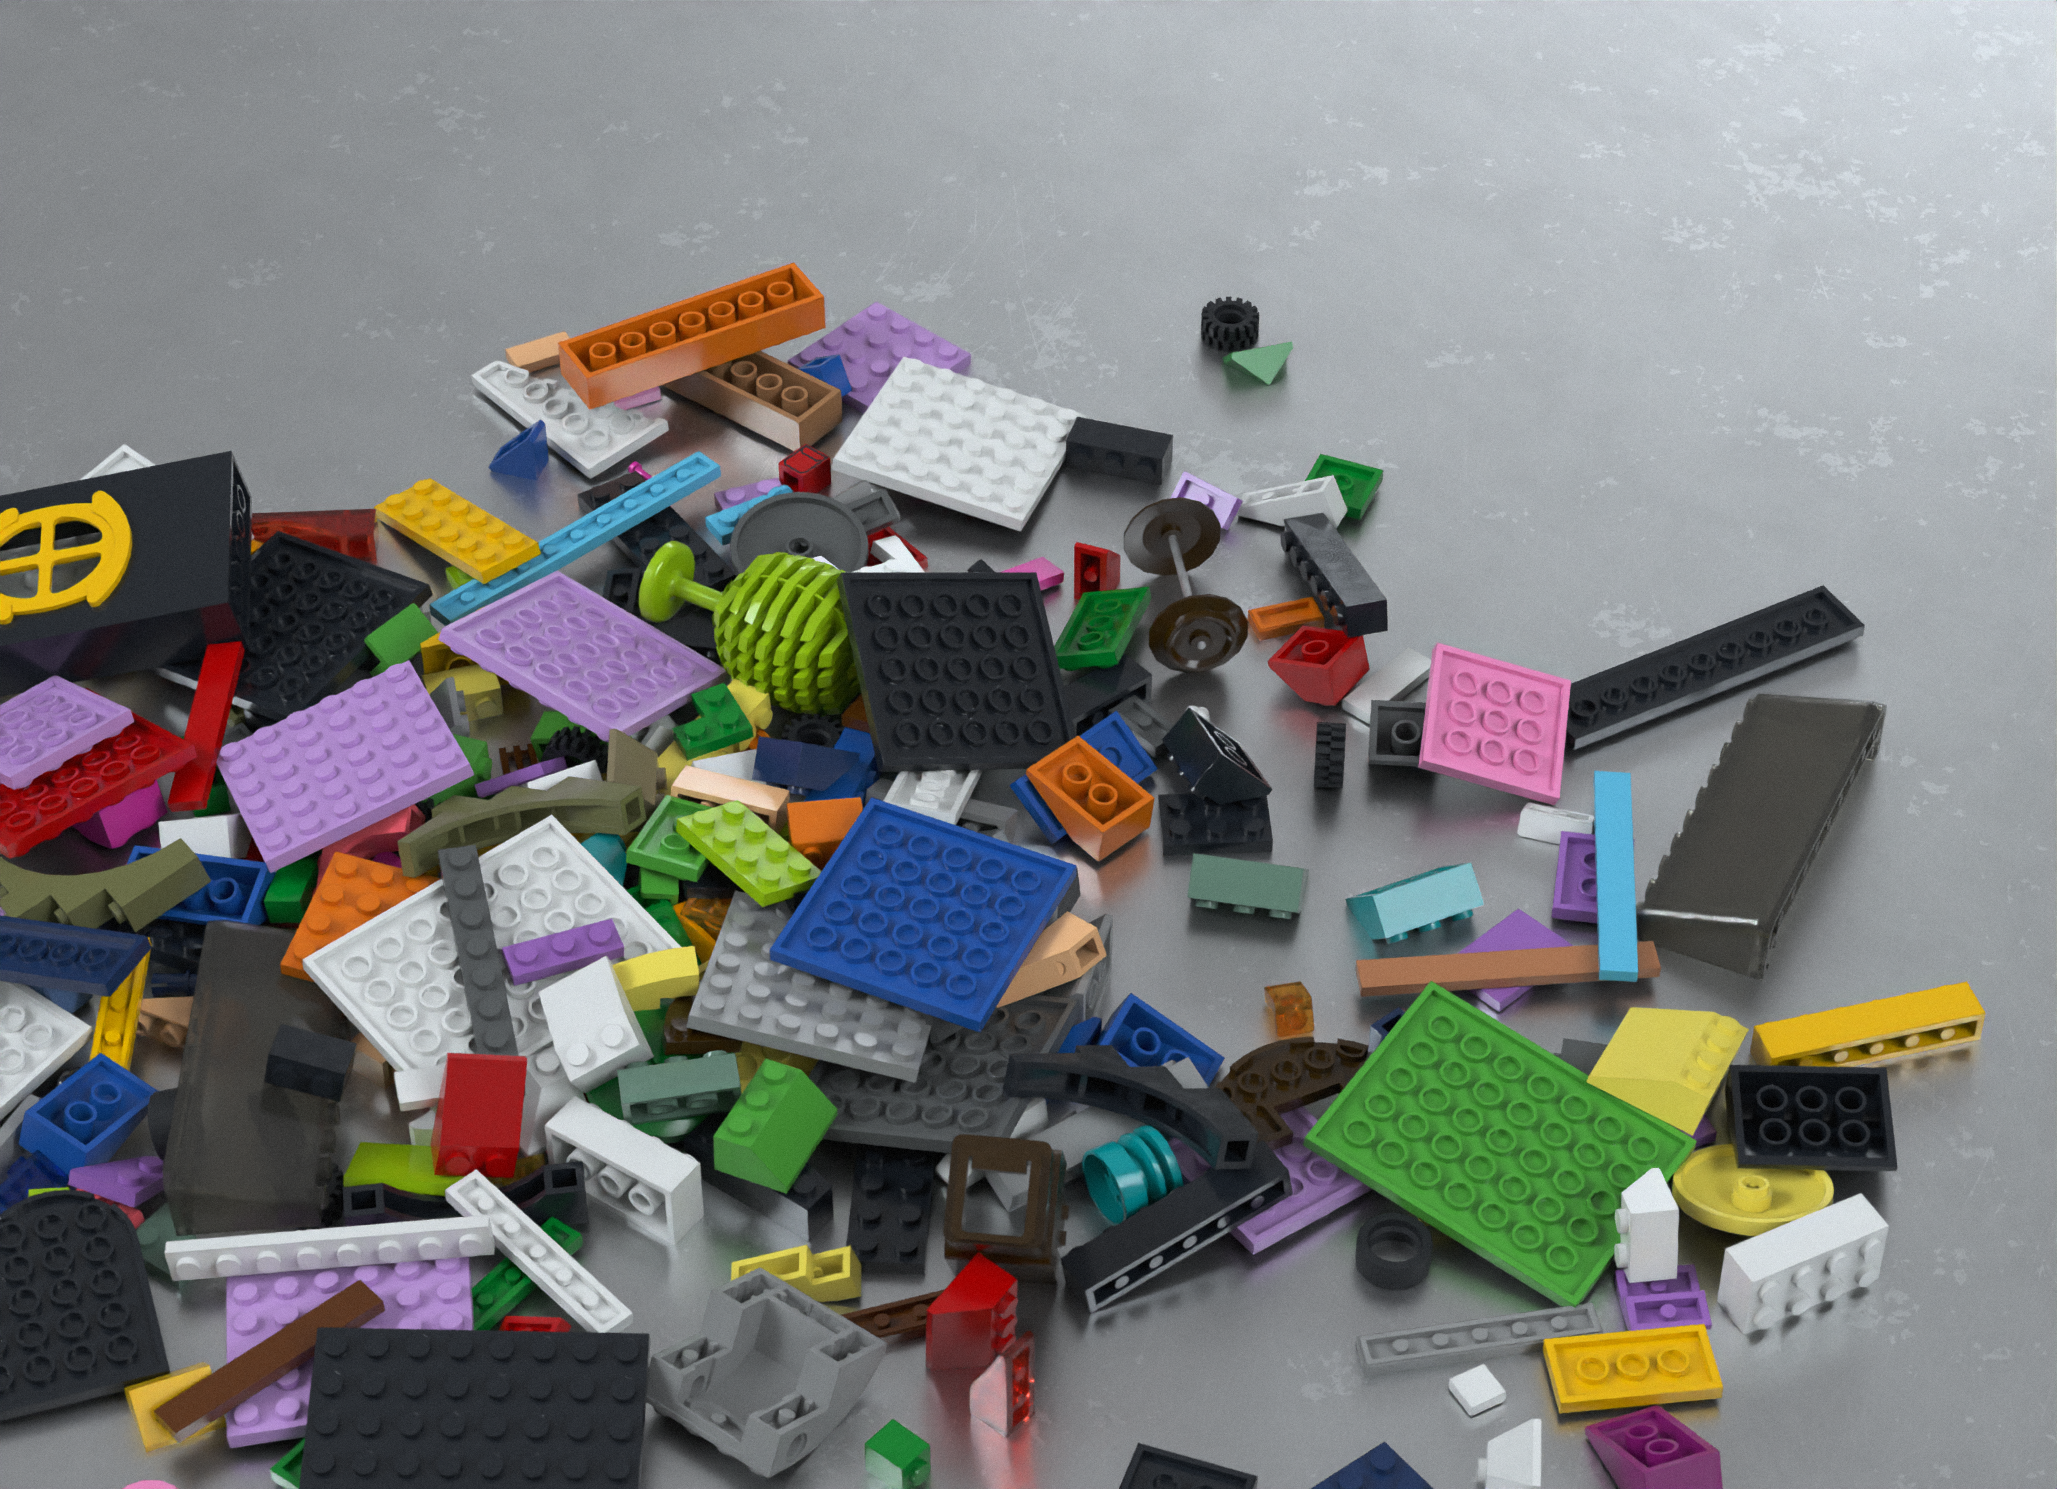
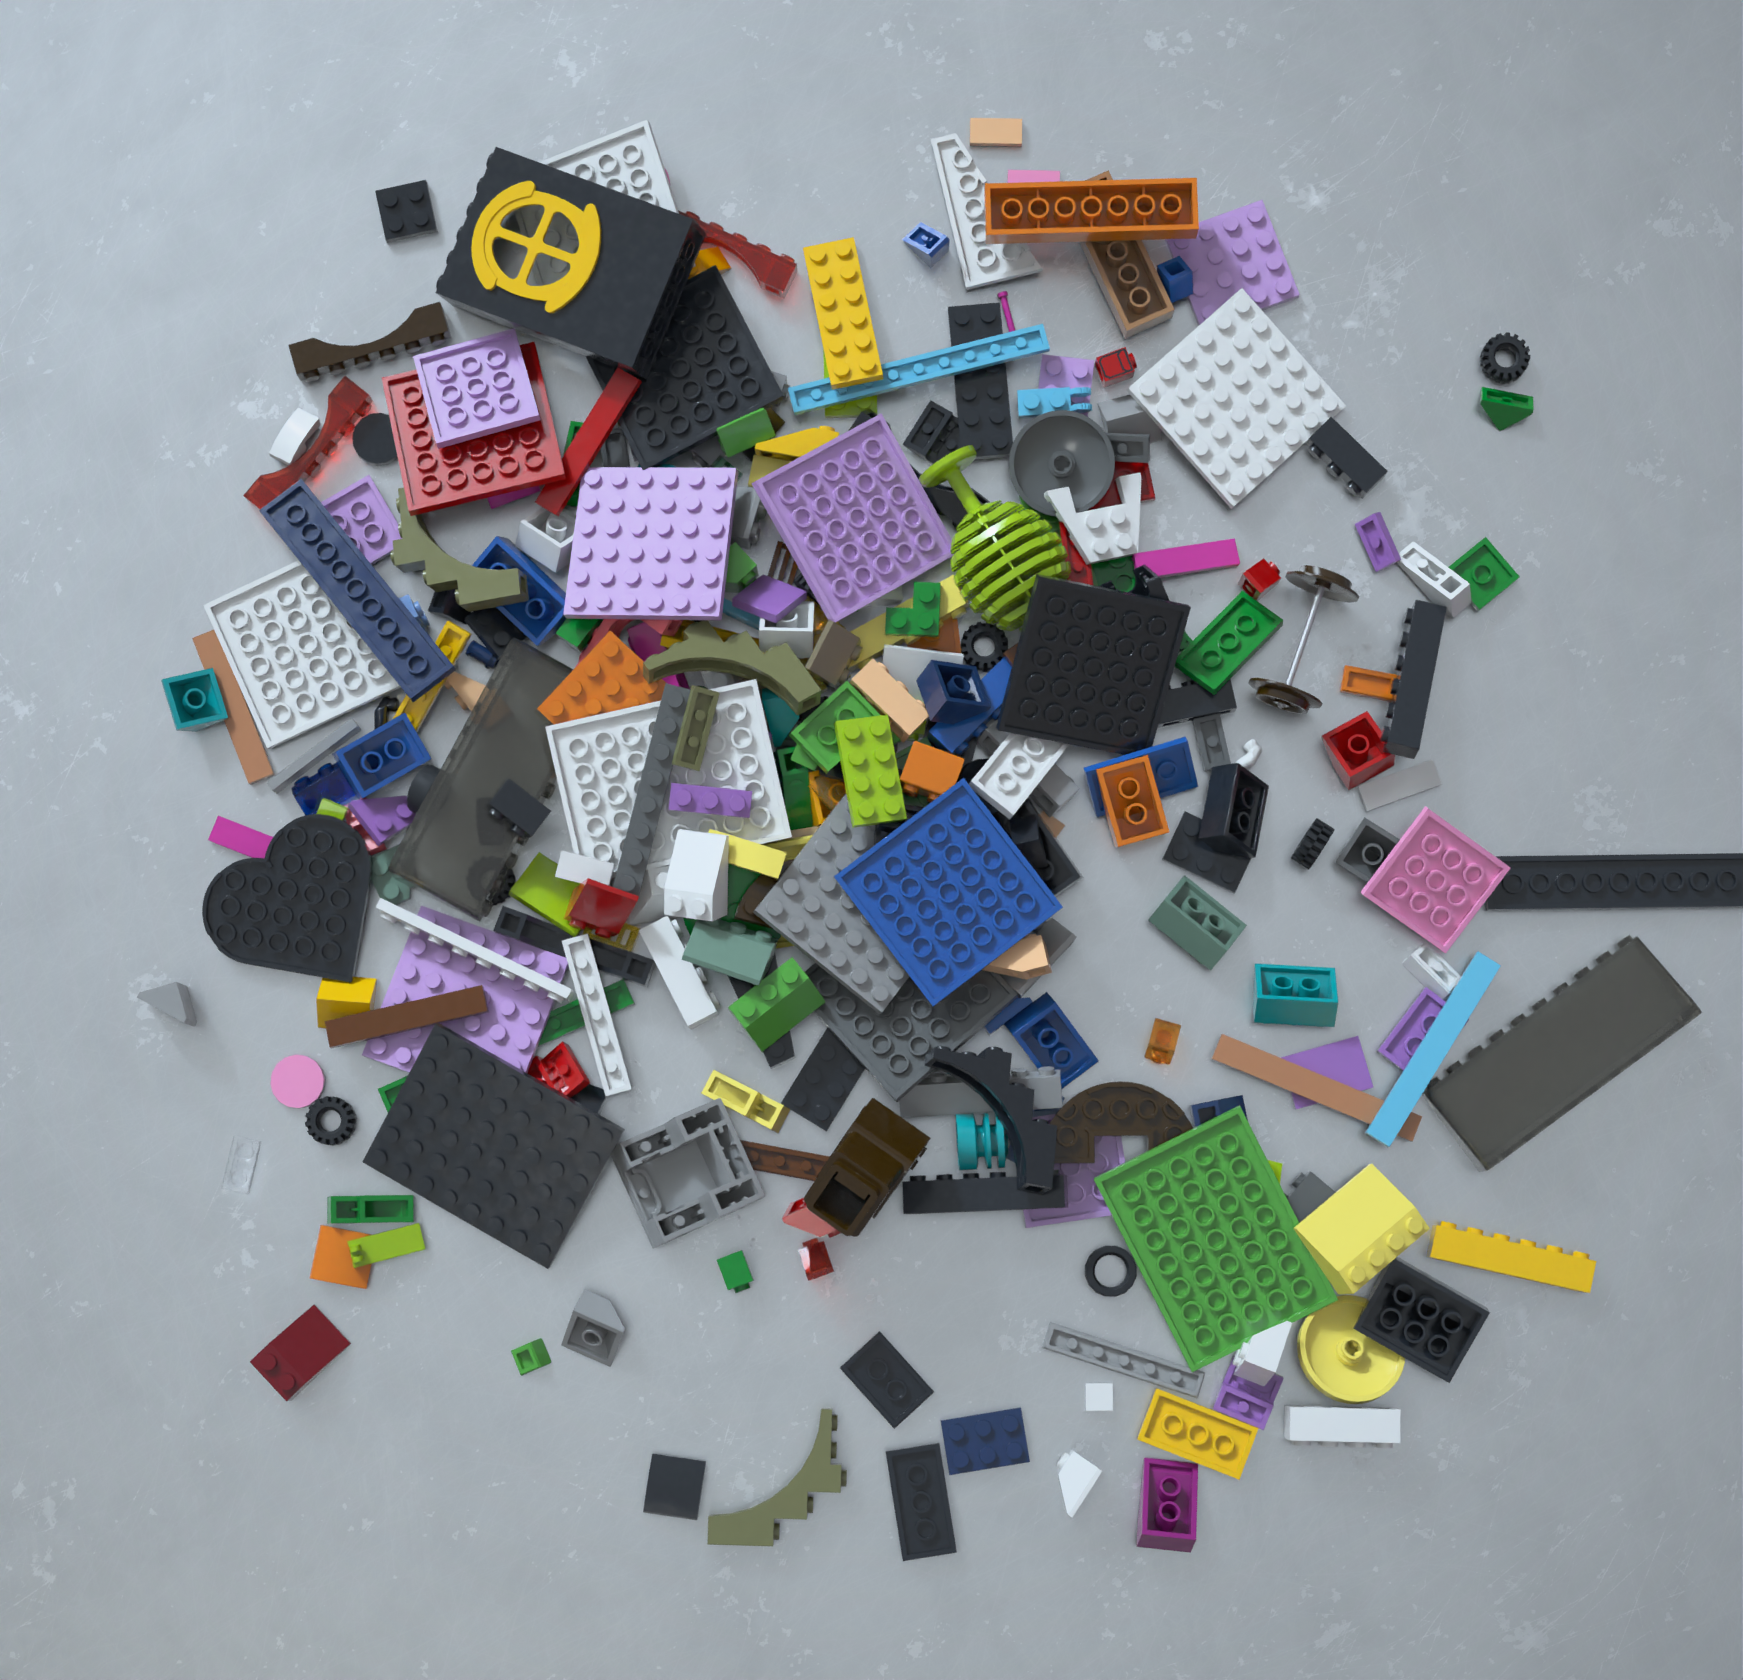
camera: 30 degrees right, 40 degrees up
none -> olive plate [672,685,720,771]

